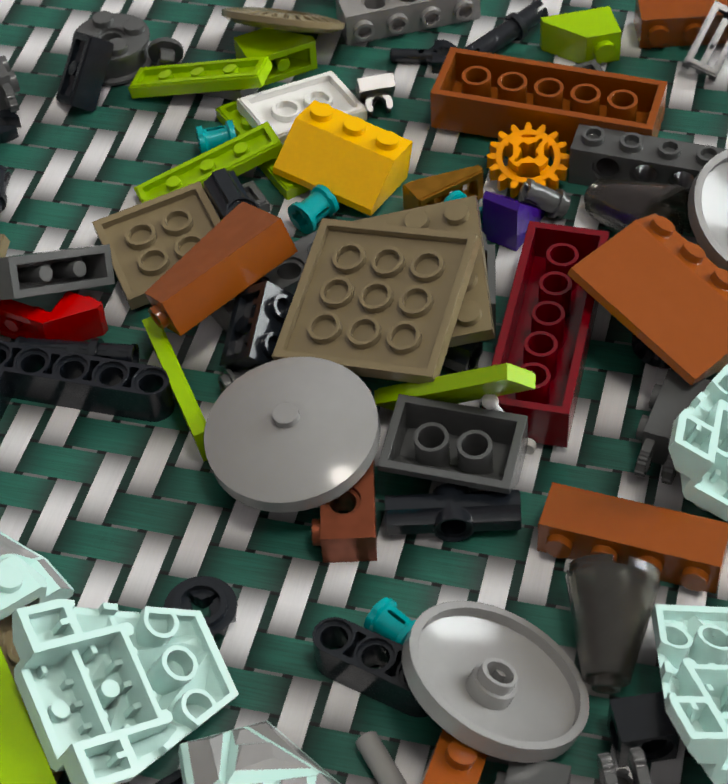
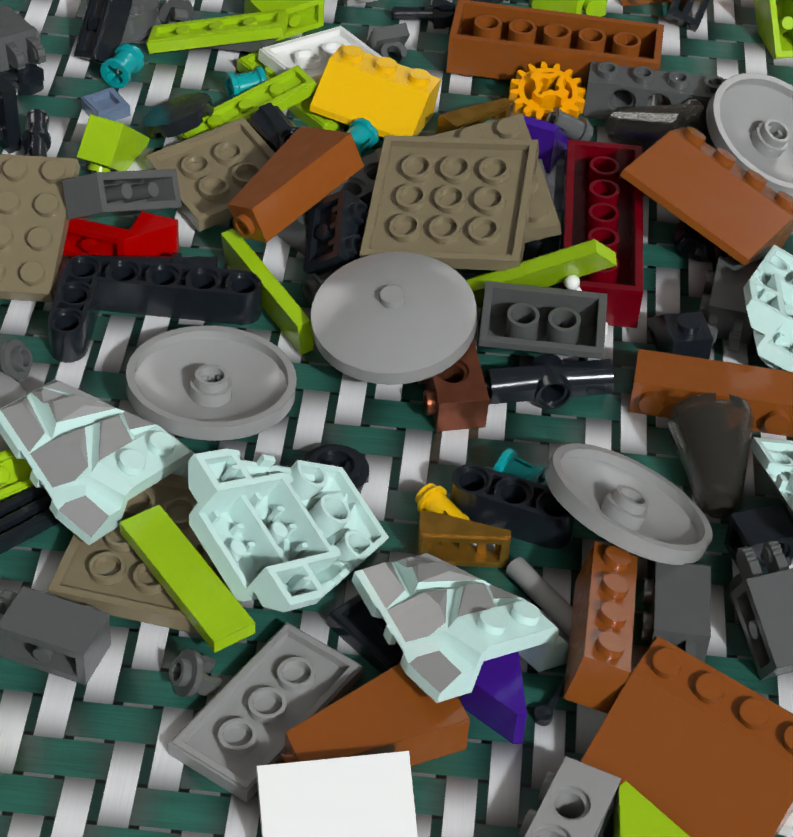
camera: 15 degrees left, 5 degrees down
none -> lime slope [77,114,150,173]
none -> sand blue tile [81,87,131,121]
none -> teal bush [100,43,144,89]
none -> light grey dish [126,326,297,441]
none -> black tile [142,92,214,138]
none -> yellow pin [415,483,470,520]
none -> pearl gold slope [418,511,511,568]
none -> black slope [647,312,713,359]

